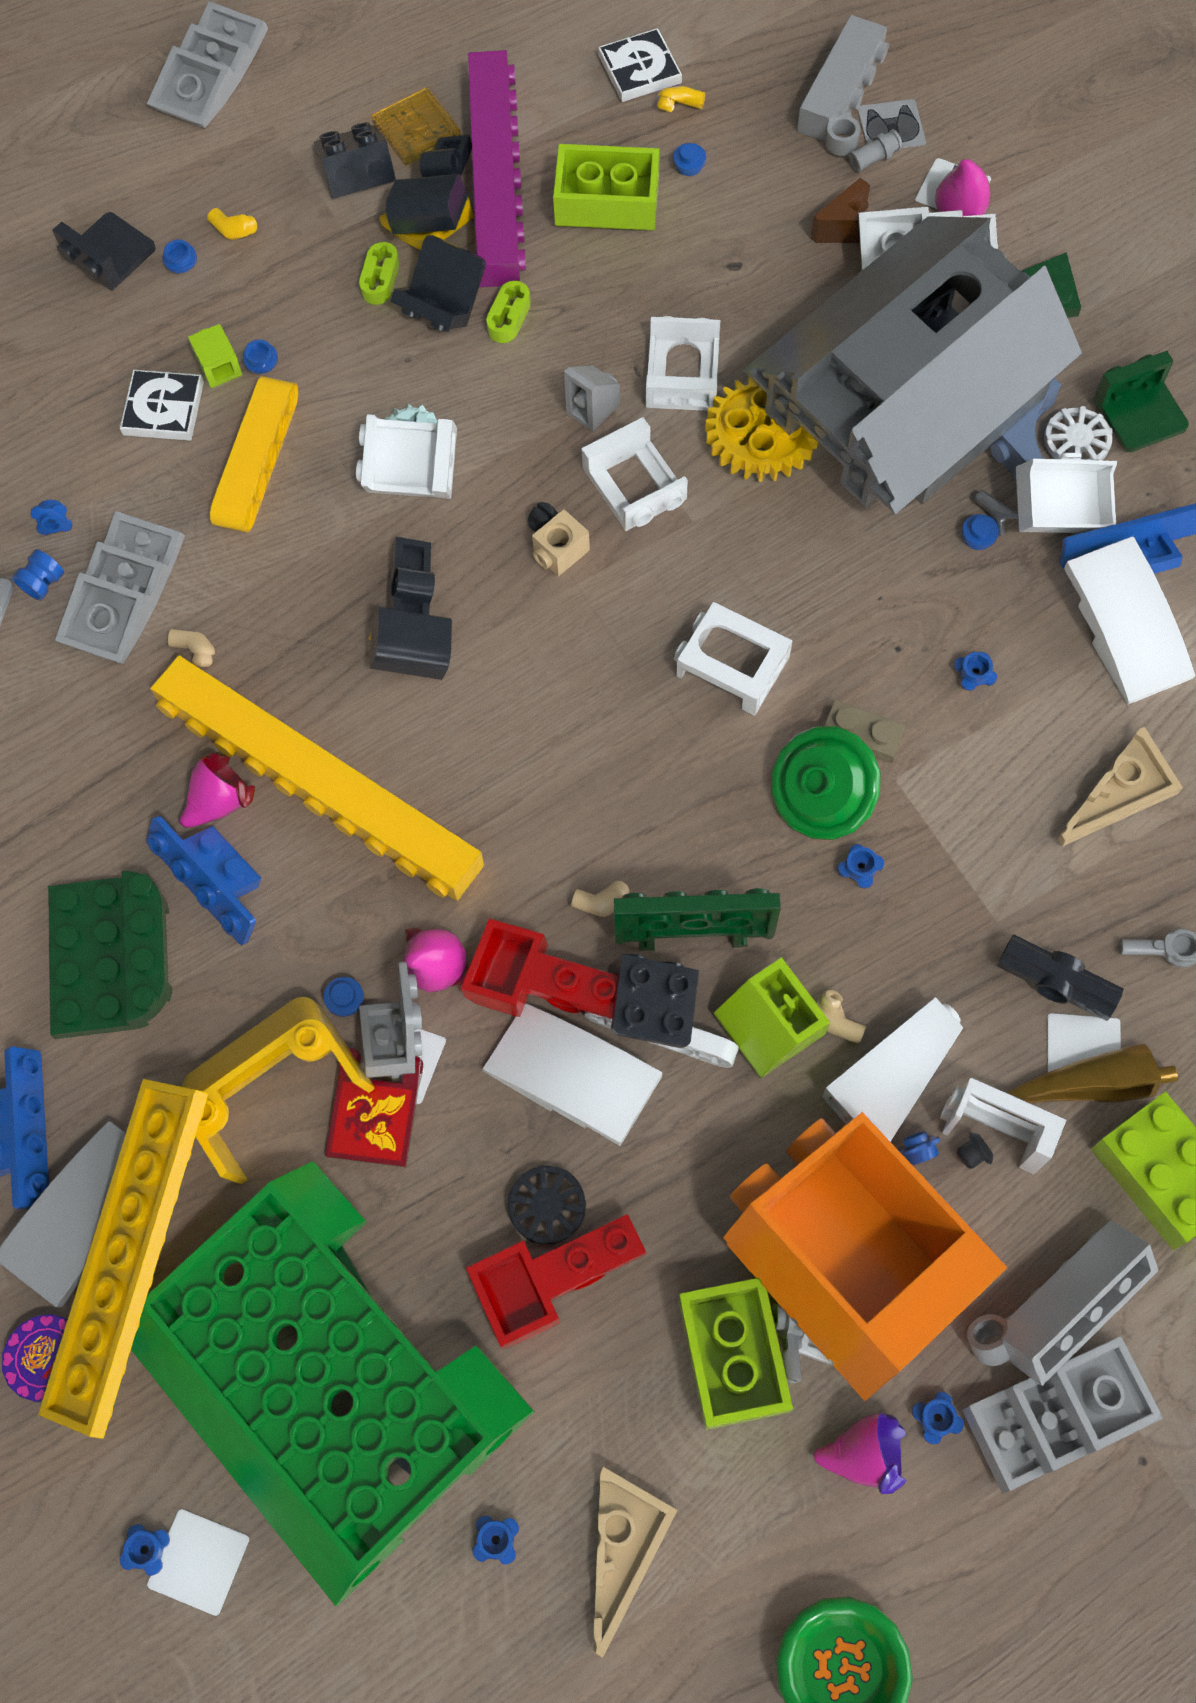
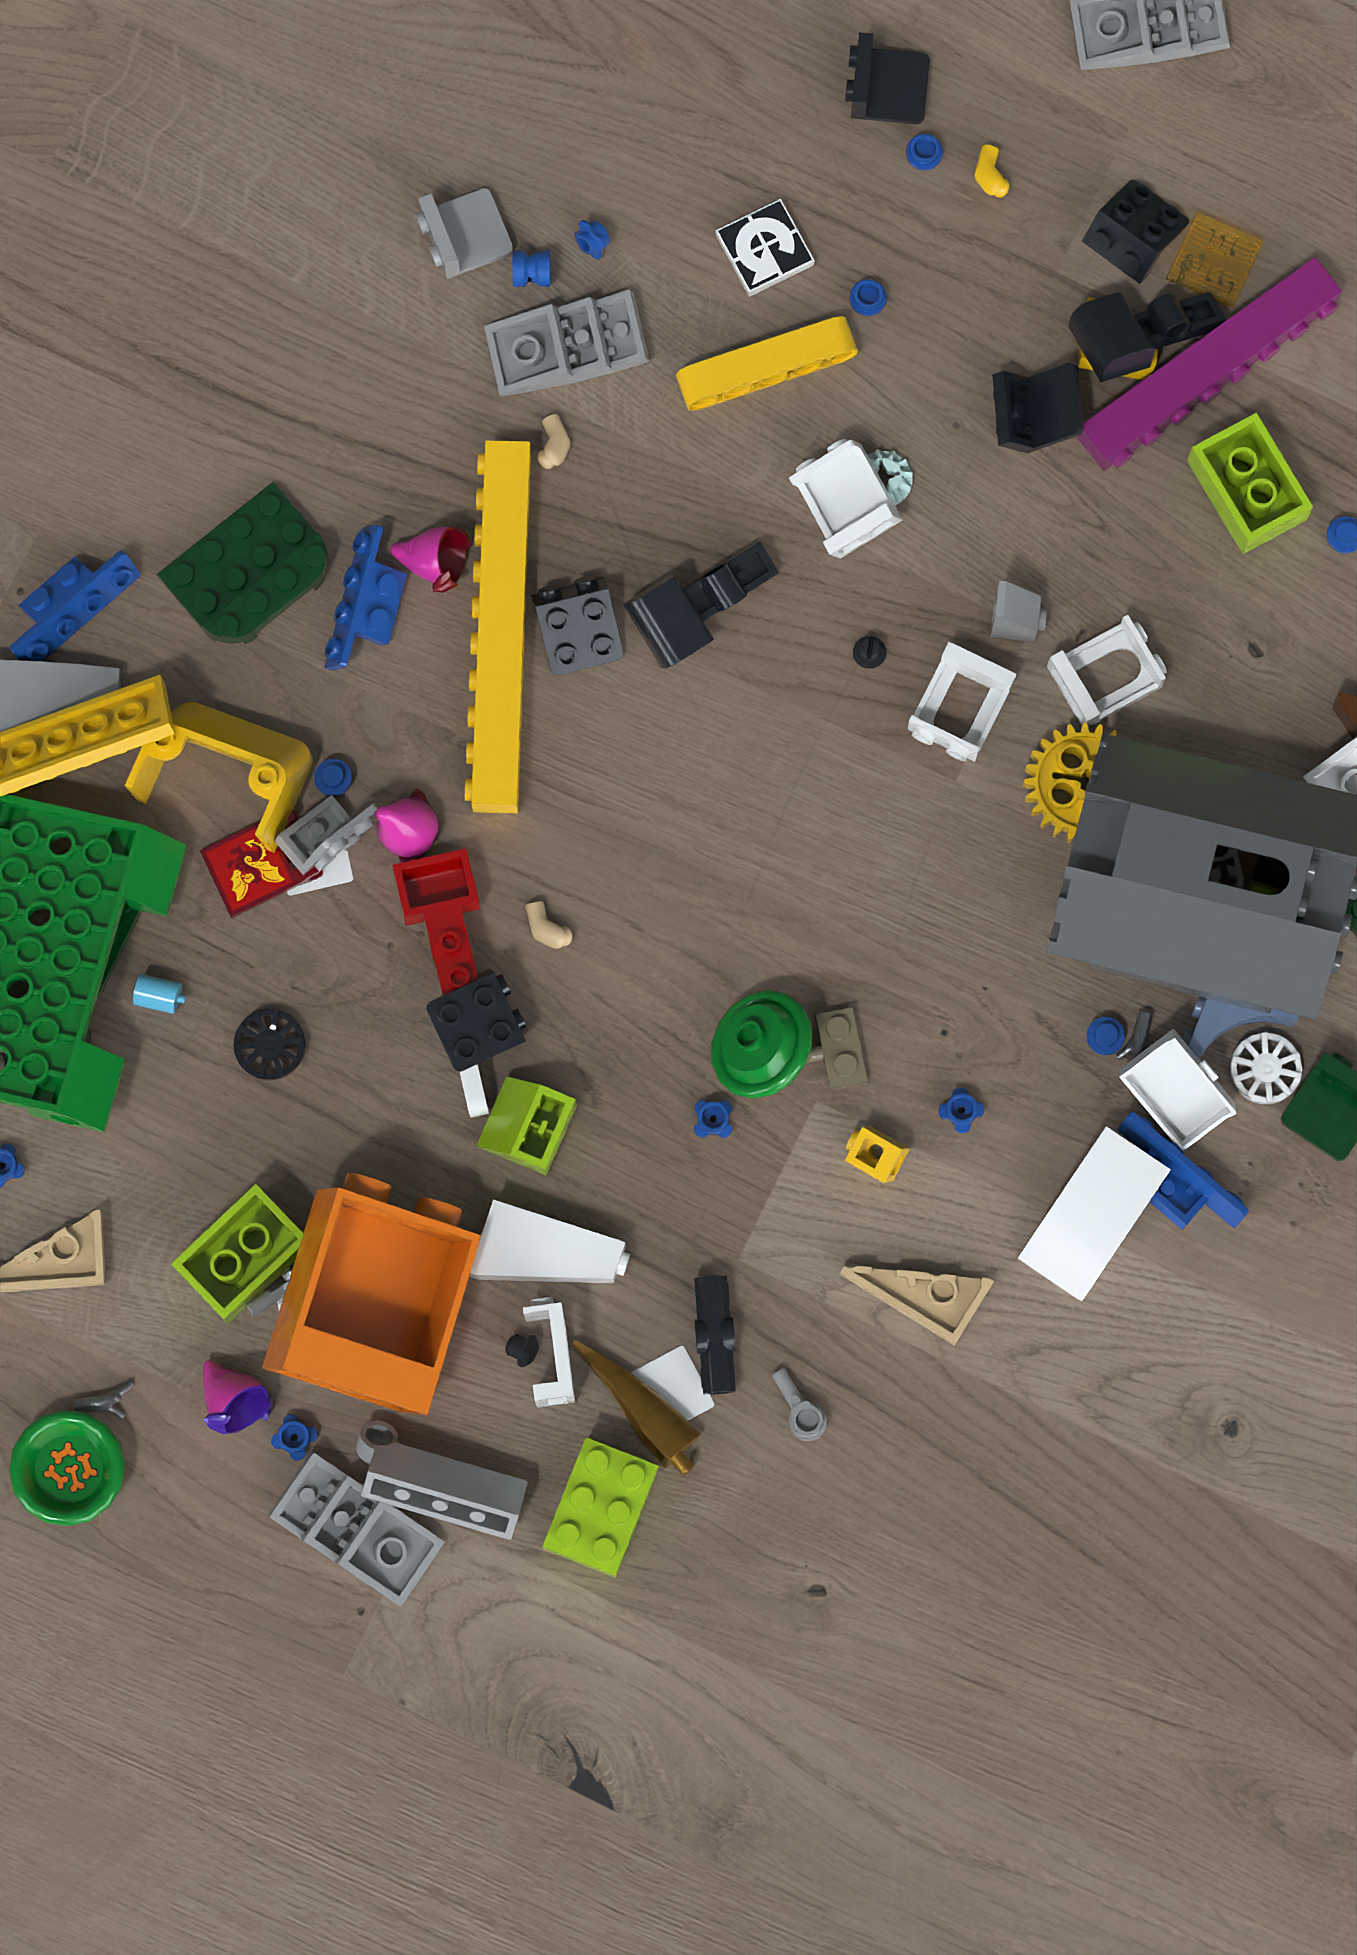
camera: 55 degrees right, 10 degrees up
lime brick [188,324,243,388] -> none
lime beam [359,242,399,305] -> none
red plate [466,1214,646,1349] -> none
white slope [482,1004,662,1146] -> none
lime beam [486,281,531,343] -> none
tan brick [532,509,590,577] -> none
dark green plate [614,888,781,951] -> none
white panel [674,602,792,716] -> none
tan arm [817,990,866,1045] -> none
blue plate [898,1131,941,1165] -> none
none -> flat silver bar [74,1380,134,1419]
none -> medium azure piece [133,974,186,1014]
none -> bracket [531,575,623,675]
none -> yellow brick [845,1126,911,1183]

